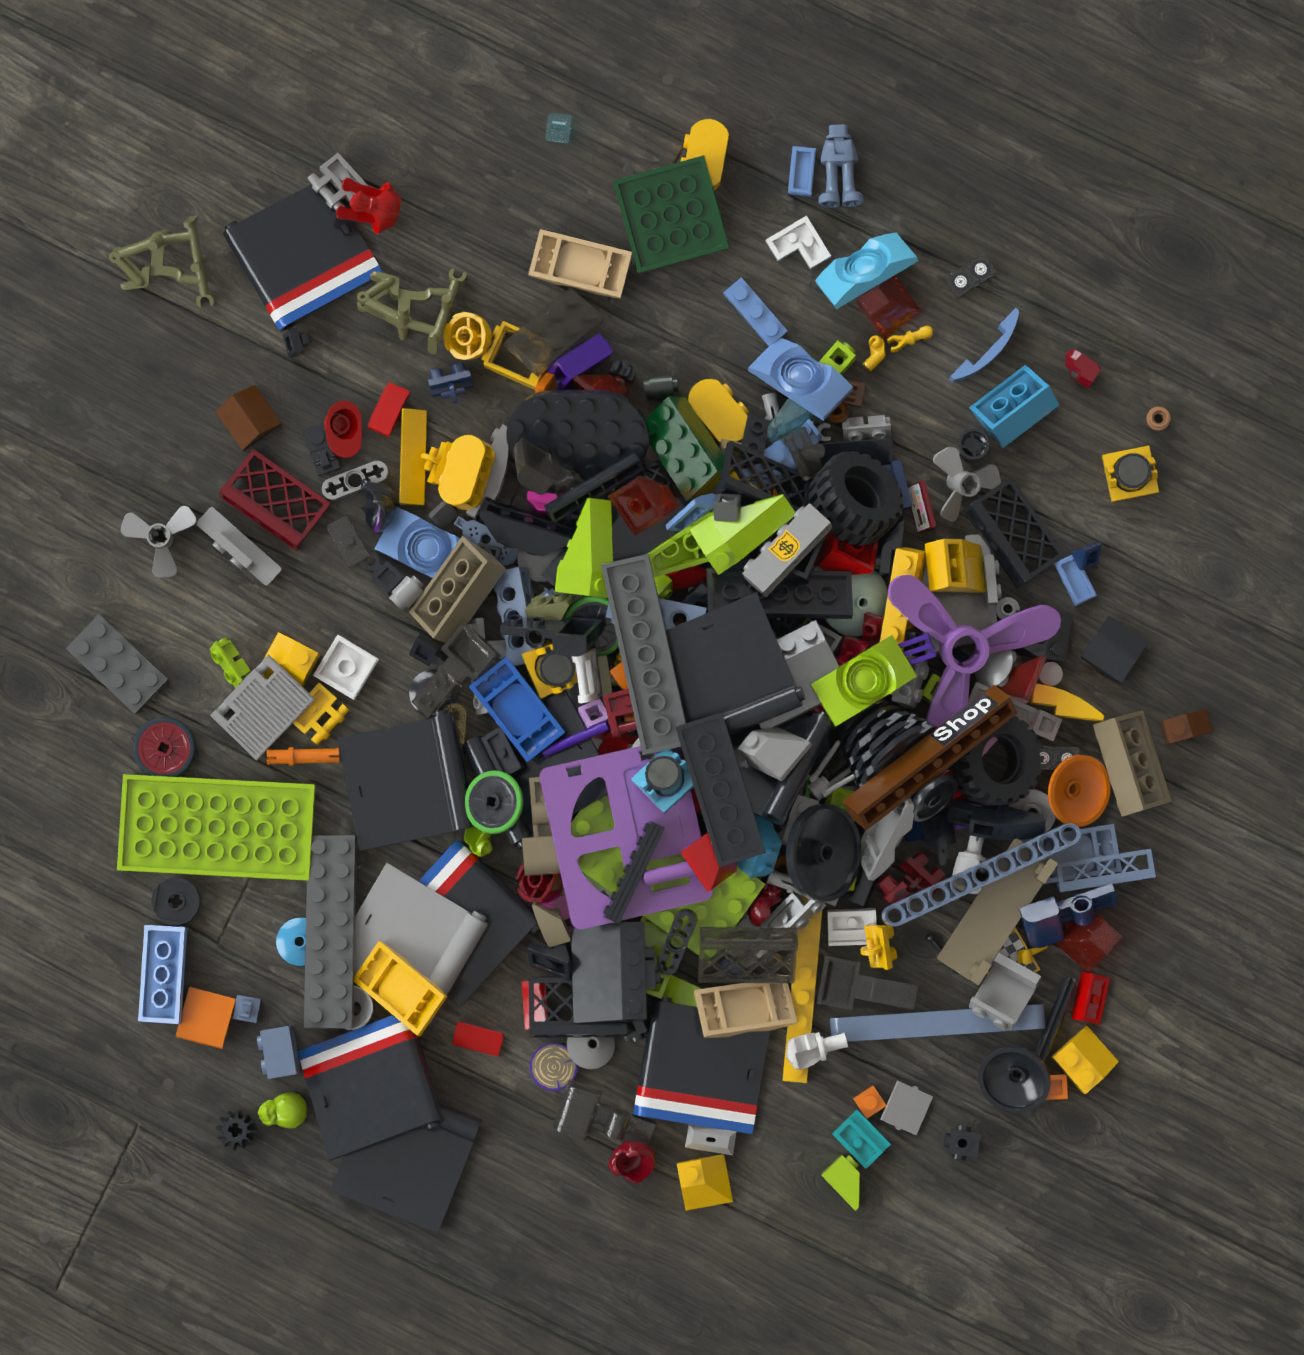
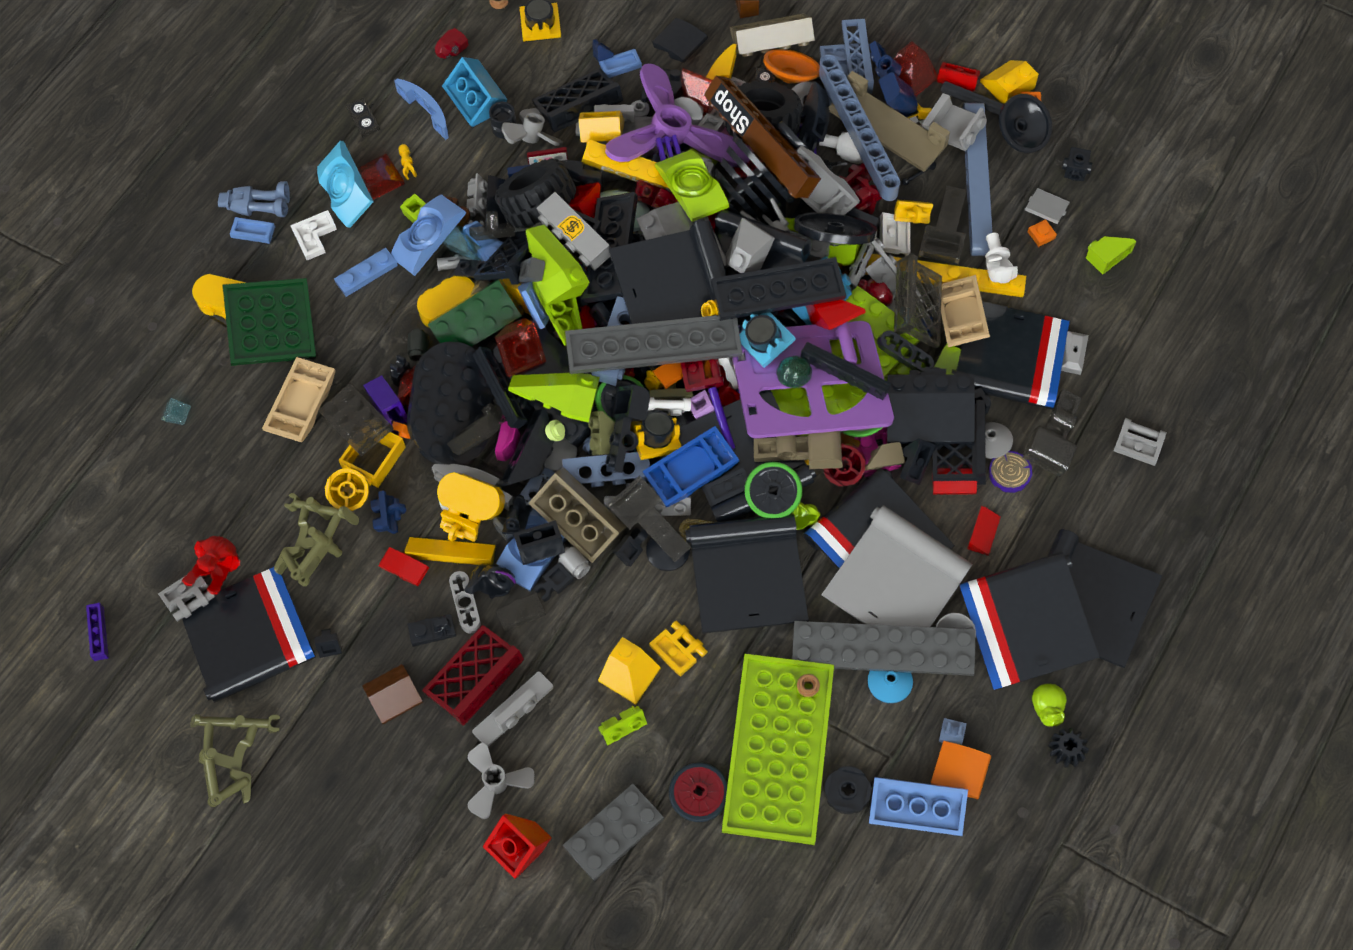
camera: 85 degrees left, 20 degrees down
light grey window [210,654,315,760] -> none
sand blue brick [257,1025,301,1079] -> none
orange pin [267,747,340,766] -> none
white plate [313,635,379,700] -> none
red piece [324,400,362,458] -> none
yellow slope [354,941,447,1036] -> none
dark red hair [608,1141,656,1184] -> none
yellow slope [677,1154,733,1211] -> none
teal plate [832,1109,891,1169] -> none
yellow arm [863,335,886,372] -> none
none -> dark purple piece [86,603,109,661]
none -> red slope [483,813,552,879]
none -> black hinge [502,495,532,535]
none -> black brick [513,520,565,565]
none -> yellowish green plate [545,420,565,441]
none -> yellow plate [701,300,718,317]
none -> piece [776,355,812,388]
none -> medium nougat plate [797,674,820,697]
none -> light grey plate [1114,418,1167,466]

